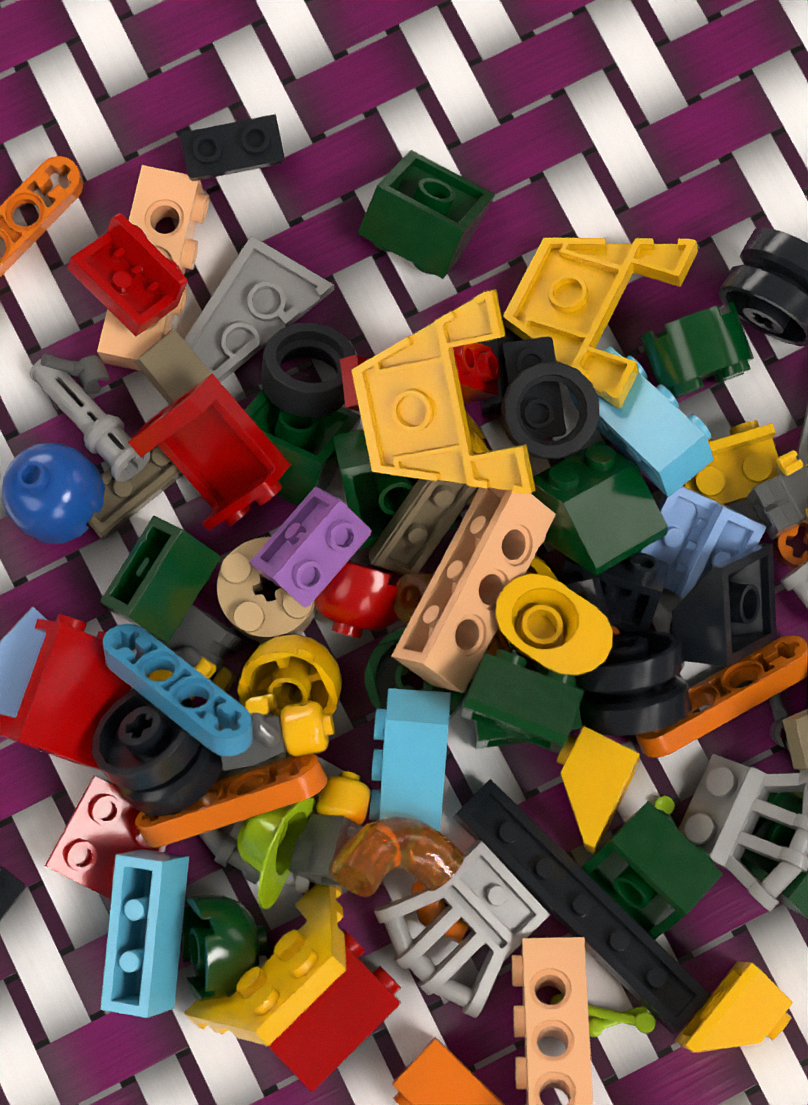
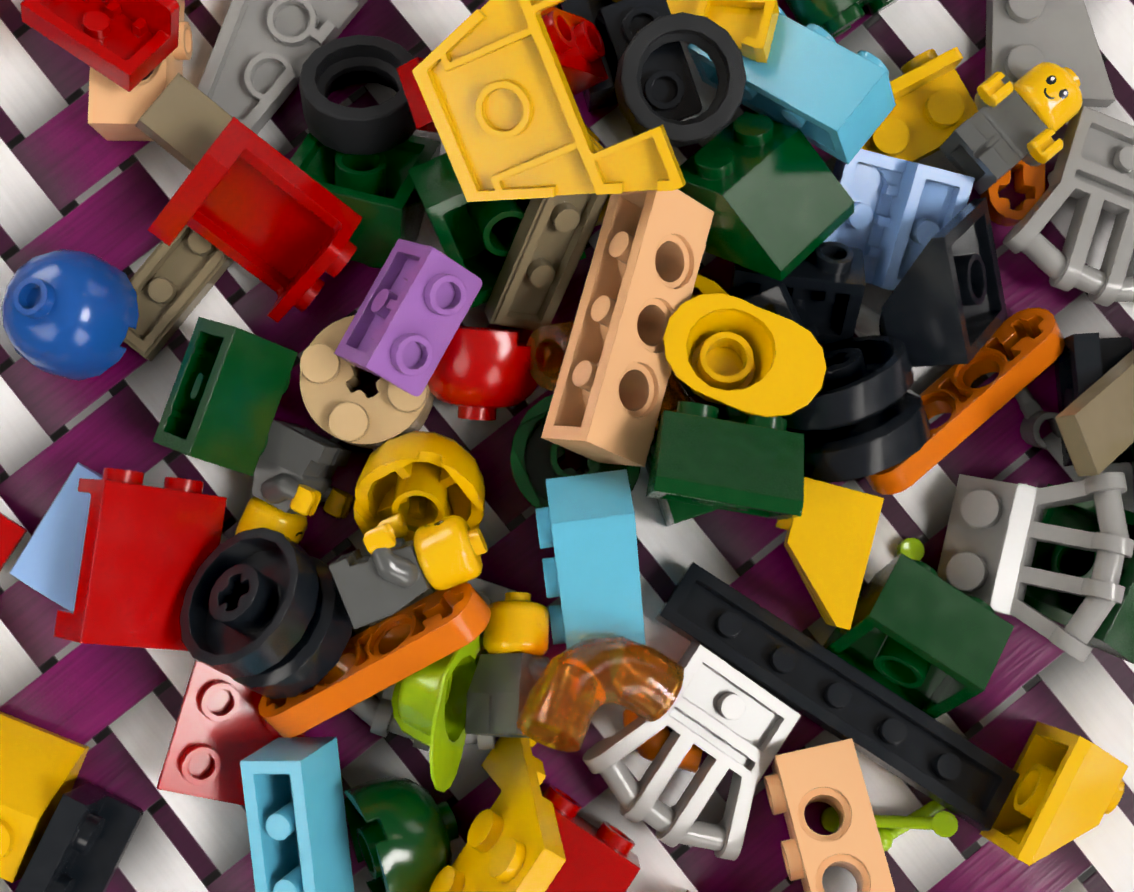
camera: 15 degrees left, 5 degrees up
light grey pin [30,355,150,482] -> none
dark grey hand [41,354,110,394] -> none
dark azure beam [103,624,253,756] -> none

